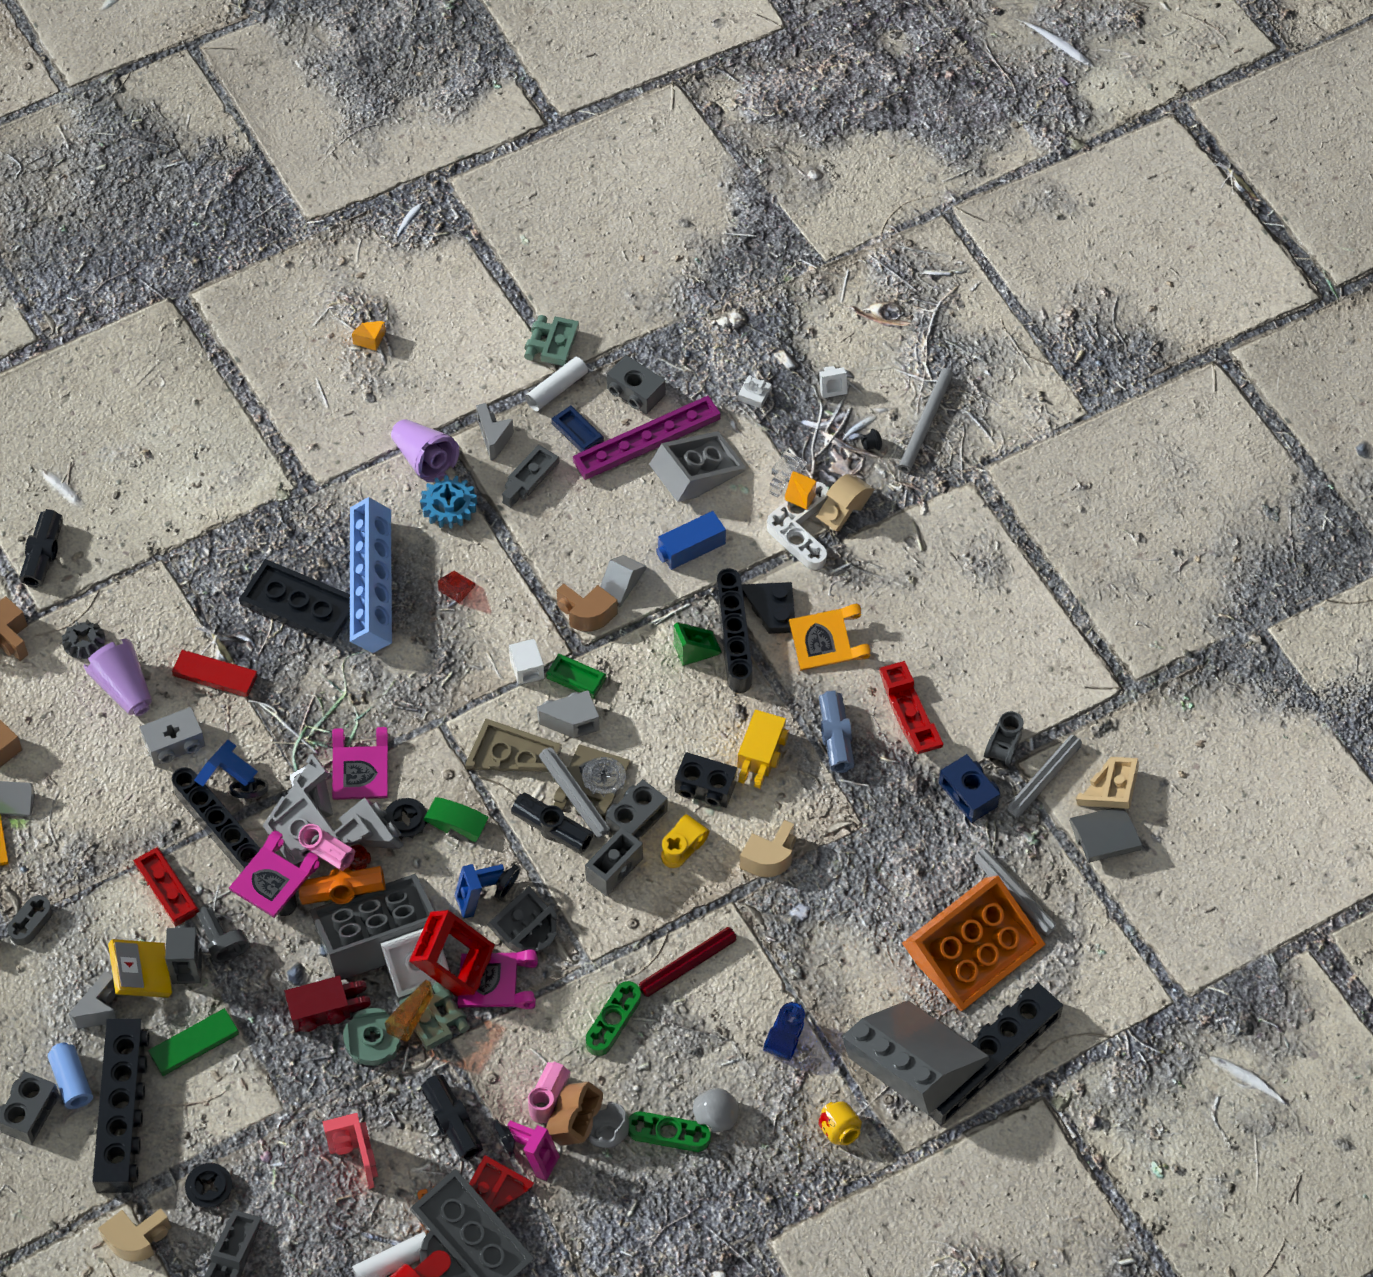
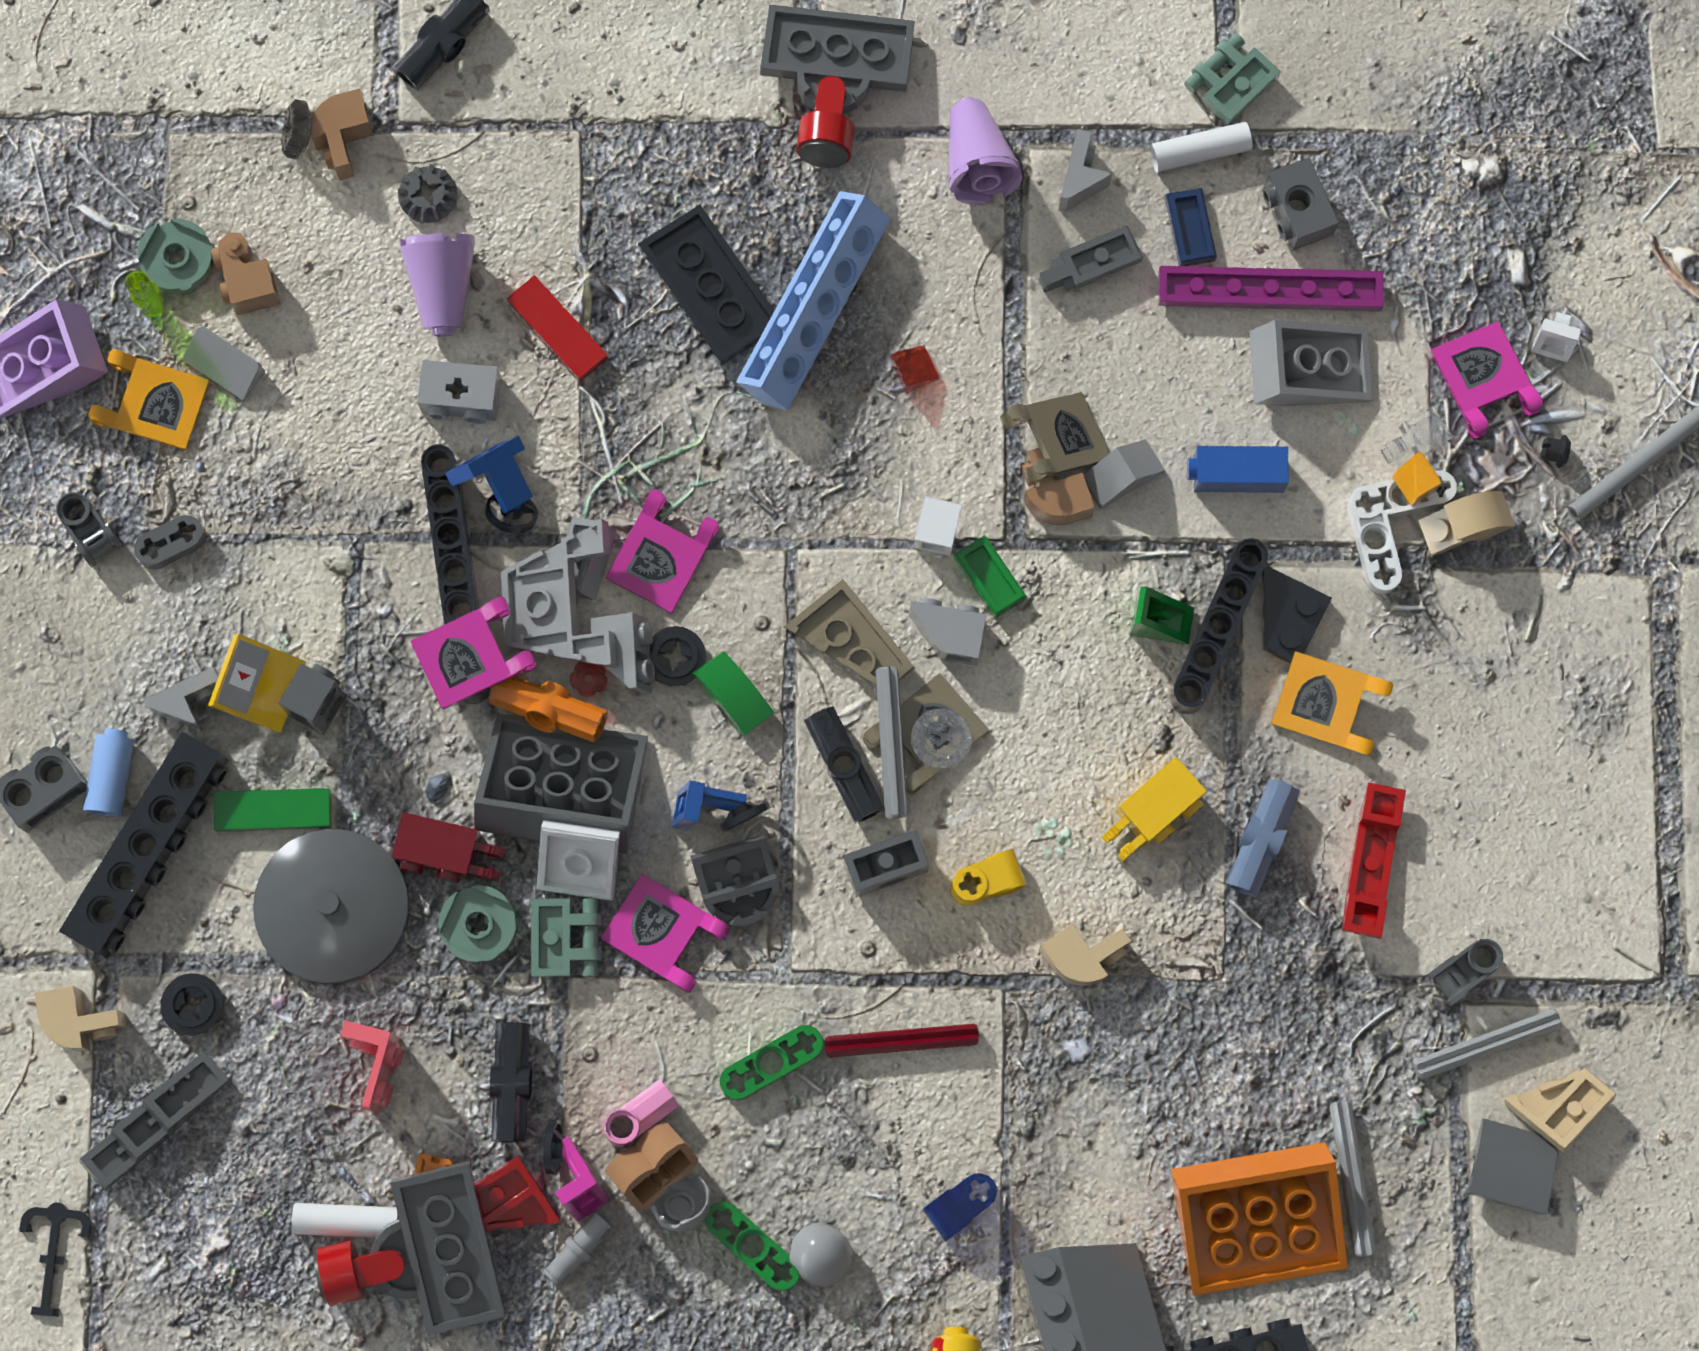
camera: 30 degrees right, 20 degrees up
red tile [133,847,199,927] -> none
dark grey piece [197,906,250,963] -> none
bright pink piece [298,824,356,871] -> none
clear orange slope [385,980,434,1042] -> none
red window [409,910,495,996] -> none
dark azure gear [420,475,477,529] -> none
dark grey brick [606,779,668,840] -> none
black brick [675,752,738,808] -> none
white tile [738,375,771,409] -> none
dark blue brick [939,754,1000,823] -> none
none -> dark grey dish [253,829,410,984]
none -> light grey pin [543,1211,614,1288]
none -> dark grey plate [760,4,915,168]
none -> dark tan flag [1000,392,1109,483]
none -> dark pink flag [1430,321,1543,439]

